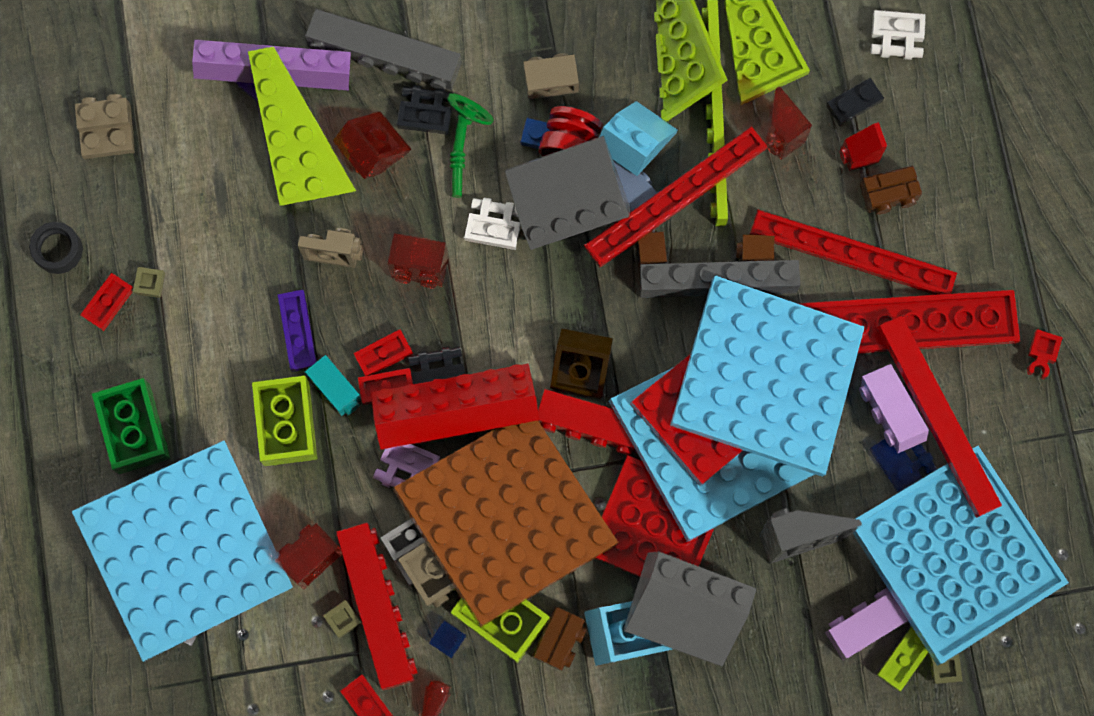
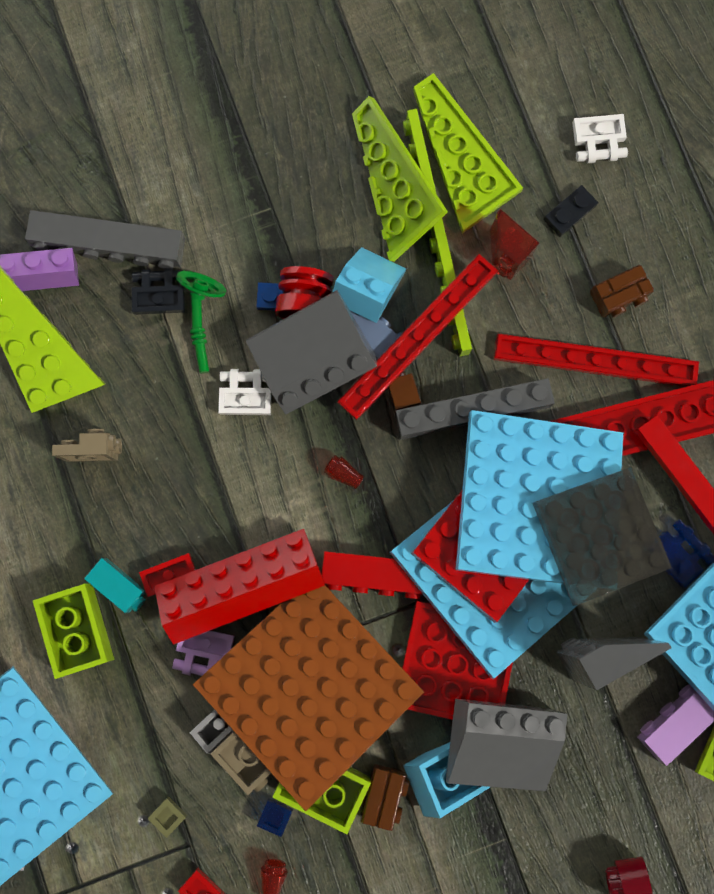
camera: 15 degrees left, 5 degrees up
clear red brick [275,523,343,590] -> none
dark purple plate [278,290,317,372] -> none
clear red slope [333,111,411,179] -> none
red brick [336,522,418,691] -> none
red plate [353,329,413,376] -> none
clear red brick [387,233,449,288] -> none
black plate [408,346,465,384] -> none
dark tan brick [524,53,579,100] -> none
dark brown slope [550,328,613,399] -> none
reddish brown brick [736,235,775,262] -> none
red slope [840,122,887,171] -> none
lavender brick [859,364,929,453] -> none
none -> clear red cone [324,455,364,489]
none -> clear smoke plate [533,467,672,606]

